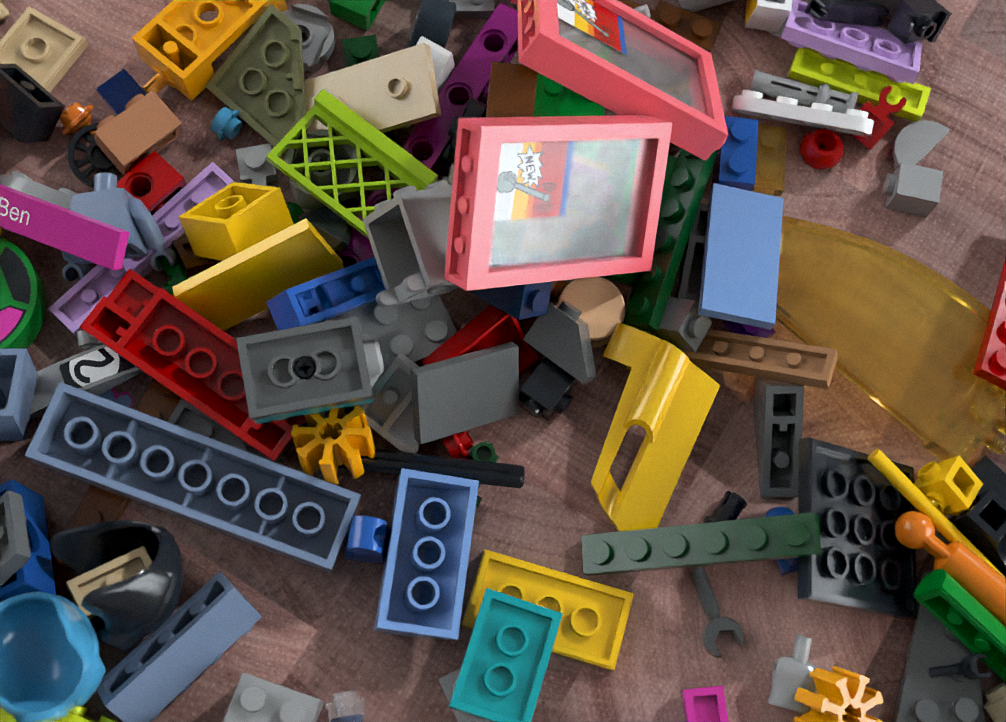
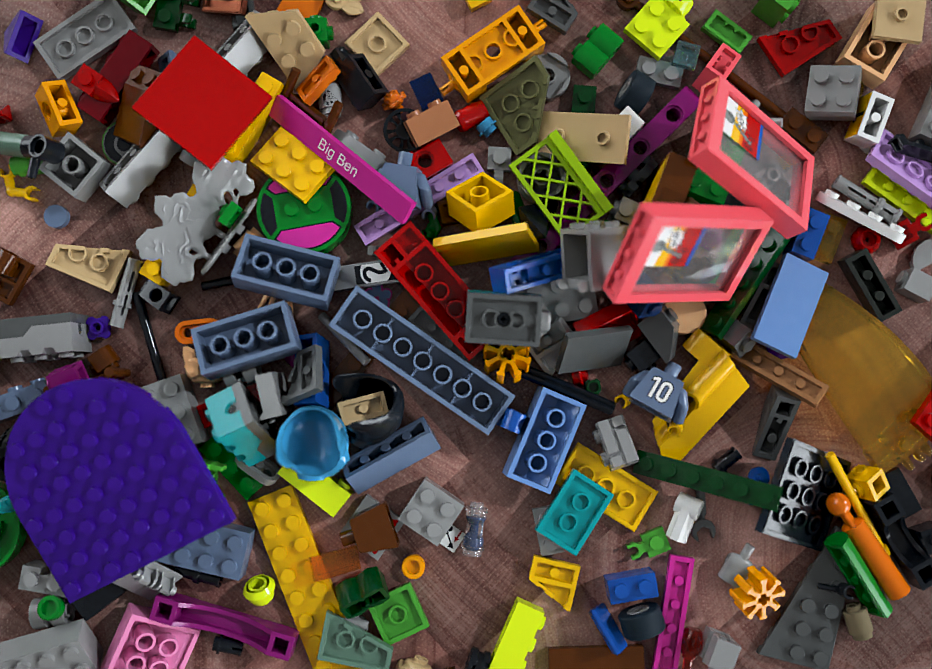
camera: 25 degrees right, 15 degrees up
none -> light grey bar [318,312,371,366]
none -> red piece [454,100,489,132]
none -> light grey brick [592,414,639,471]
none -> sand blue torso [614,361,689,437]
none -> bright green plate [625,526,671,560]
none -> white piece [666,491,704,544]
none -> pearl dark grey brick [837,248,903,322]

